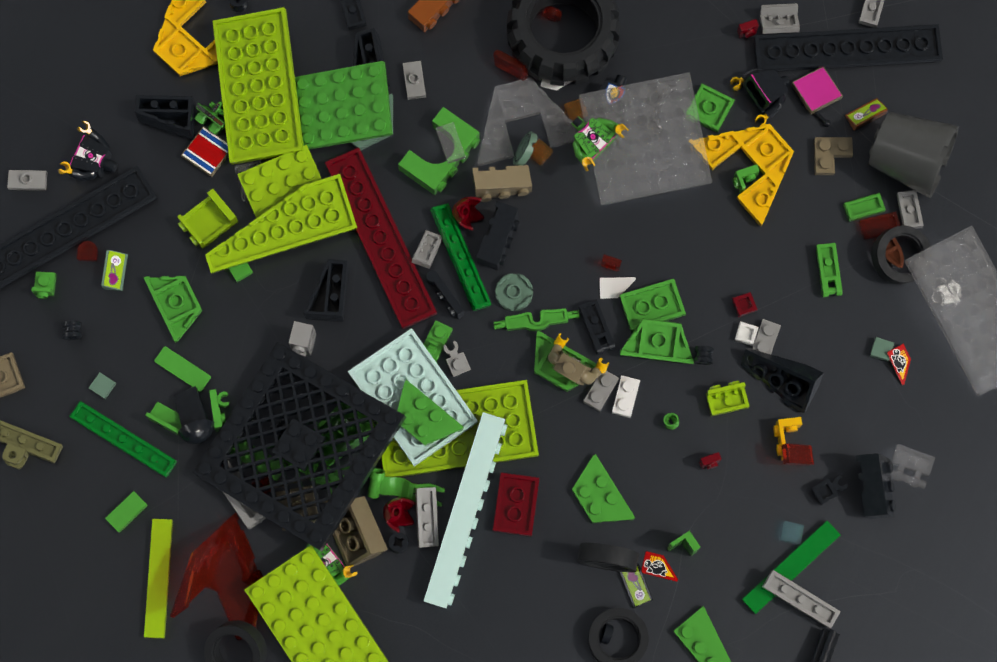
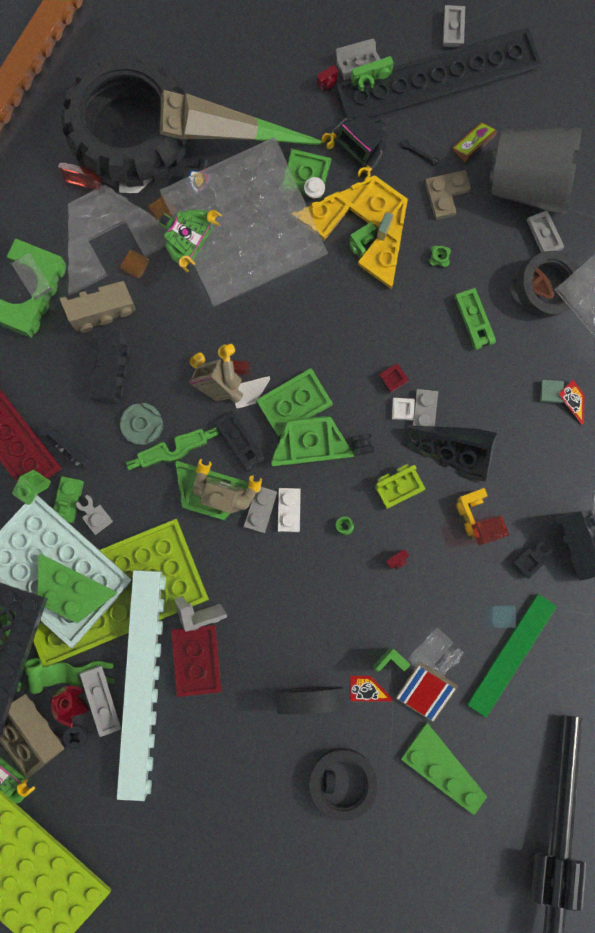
camera: 15 degrees left, 5 degrees up
light grey plate [412,230,443,269] -> none
green tile [430,203,492,311] -> none
dark red piece [452,197,485,230] -> none
sand green tile [513,131,538,166] -> none
clear red tile [543,6,562,22] -> none
bright green wing [572,454,635,523] -> none
slope [620,563,653,608] -> none
light grey plate [762,570,841,629] -> none
dark pink tile [791,67,843,115] -> none
bright green tile [843,193,886,222] -> none
clear red tile [859,212,900,240] -> none
none -> bright green bracket [12,470,51,505]
none -> dark tan plate [160,90,322,145]
none -> light grey bracket [174,596,227,632]
none -> dark tan torso [189,344,243,403]
none -> white plate [304,177,325,198]
none -> bright green plate [351,56,394,92]
none -> sand green tile [377,212,393,241]
none -> tile [396,661,458,722]
none -> clear plate [407,627,464,677]
none -> bright green plate [429,246,451,267]

